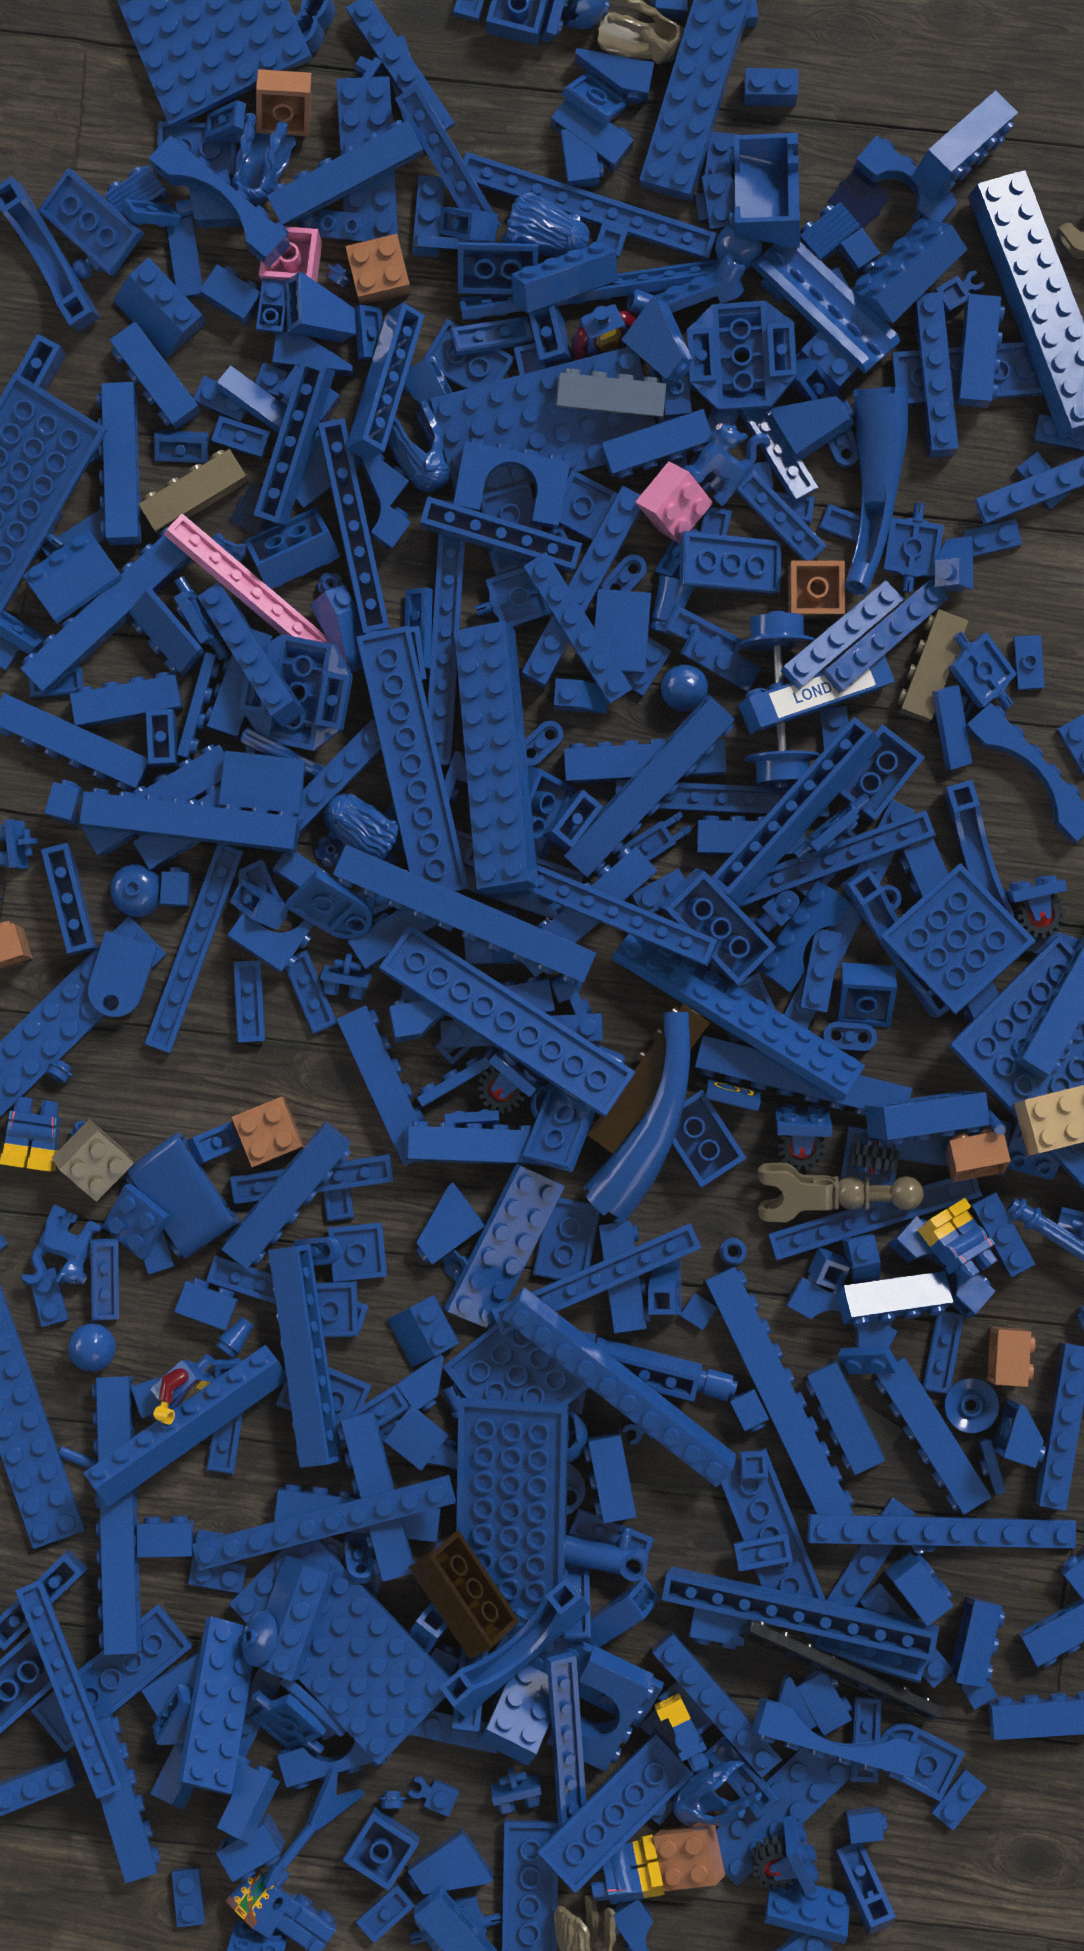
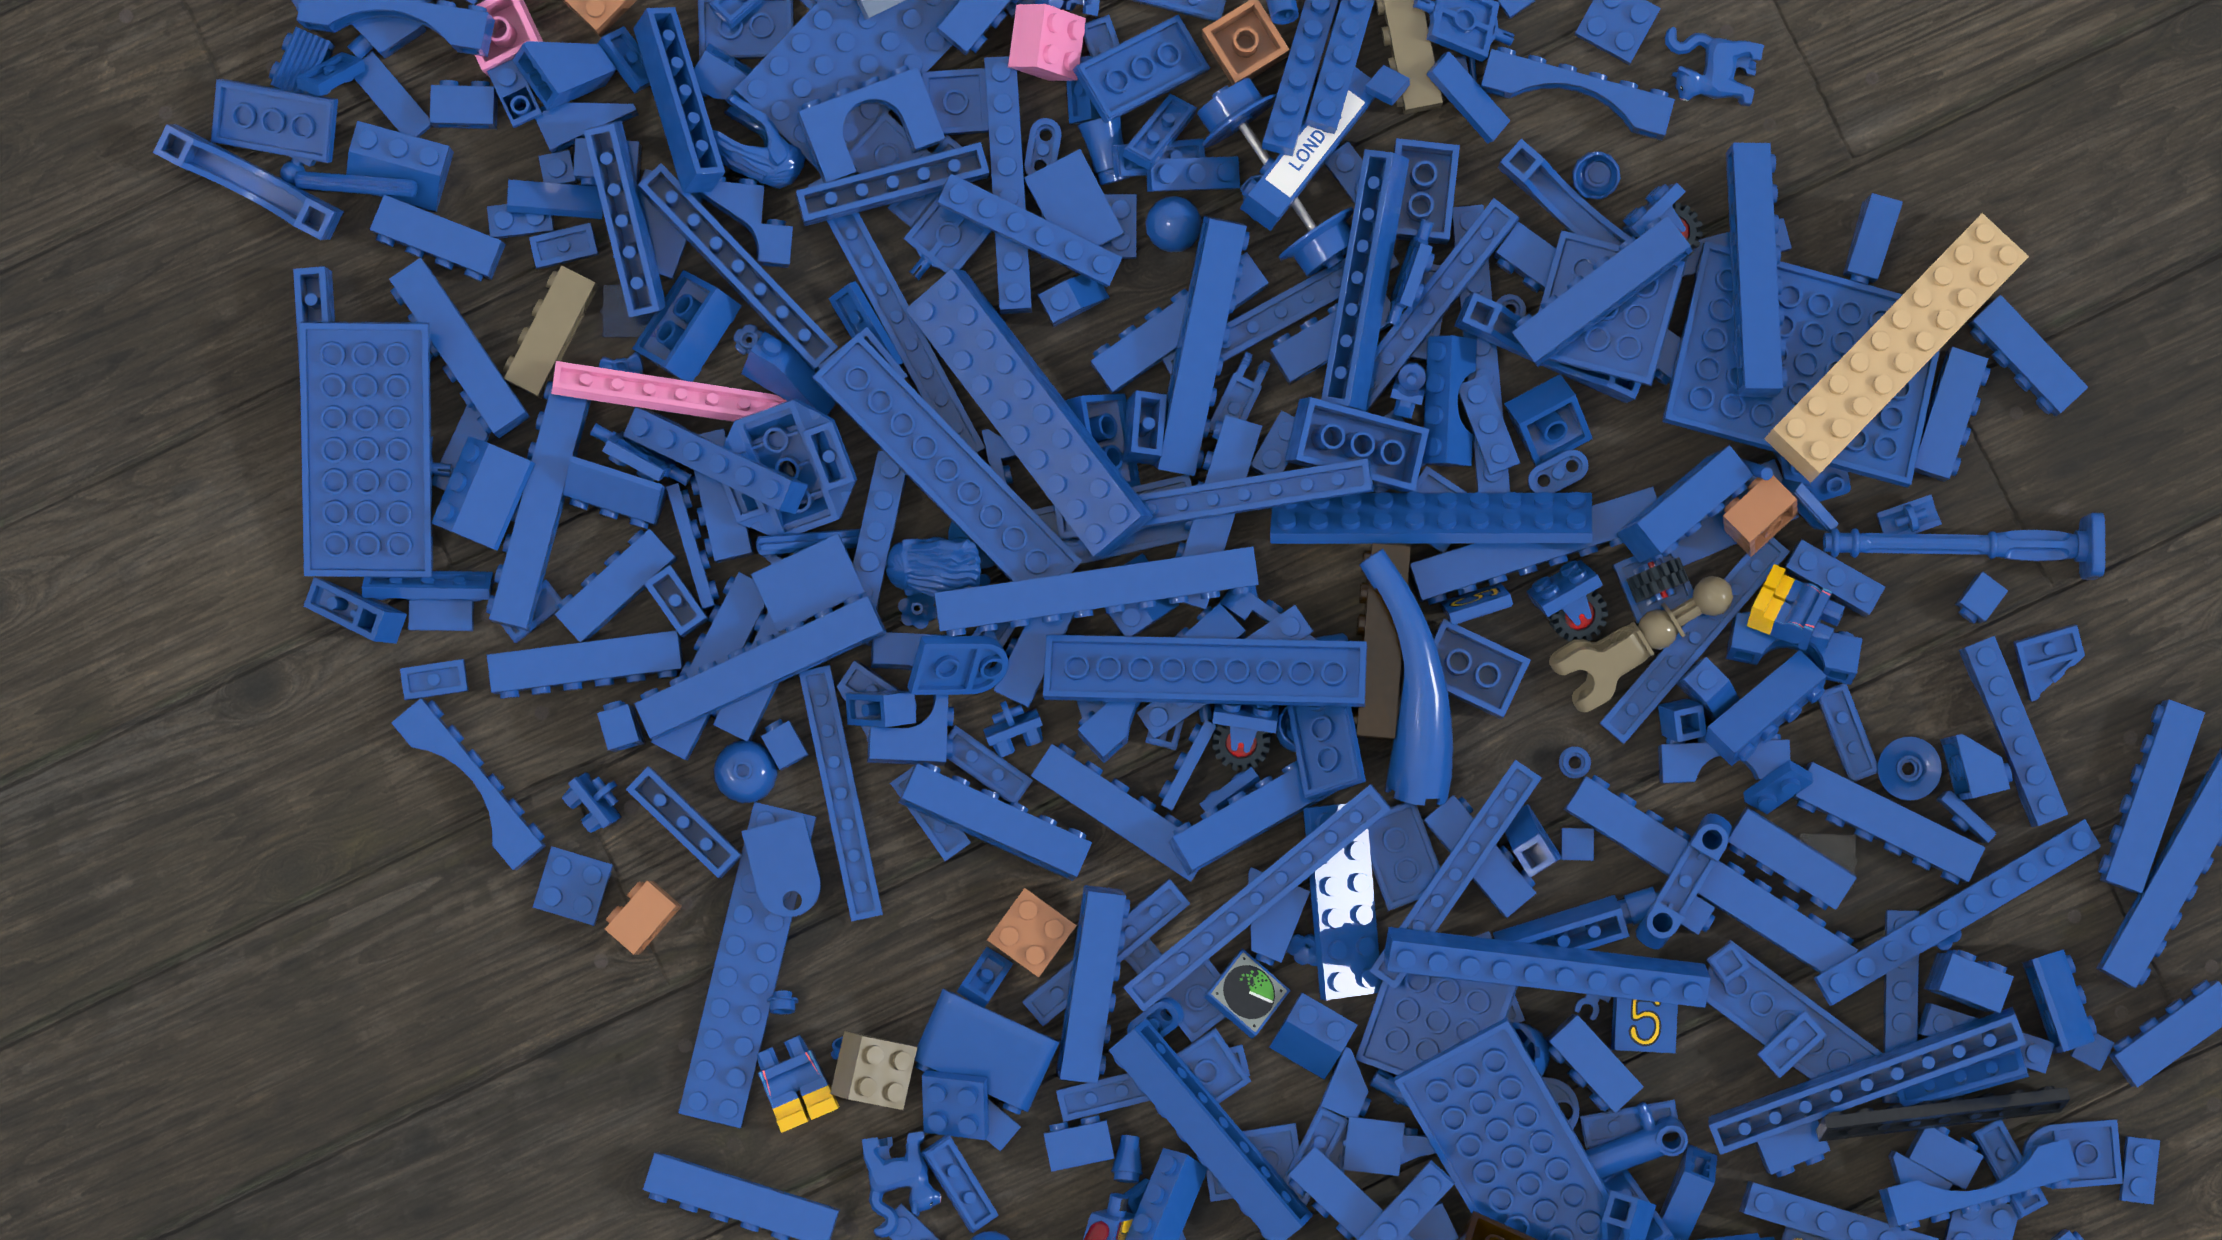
camera: 25 degrees left, 0 degrees up
blue slope [154,430,209,464] -> none
blue plate [327,263,353,287] -> none
blue plate [525,721,563,767] -> none
nougat brick [987,1327,1035,1387] -> none
none -> blue axle [295,171,418,198]
none -> blue brick [898,762,1092,881]
none -> blue tile [1123,94,1197,171]
none -> blue plate [1123,784,1392,1012]
none -> tile [1204,949,1291,1039]
none -> blue tile [1365,65,1410,106]
none -> blue brick [1512,216,1693,367]
none -> blue hair [1572,151,1621,199]
none -> blue tile [1611,997,1678,1053]
none -> blue plate [1636,813,1732,949]
none -> blue tile [1781,479,1839,532]

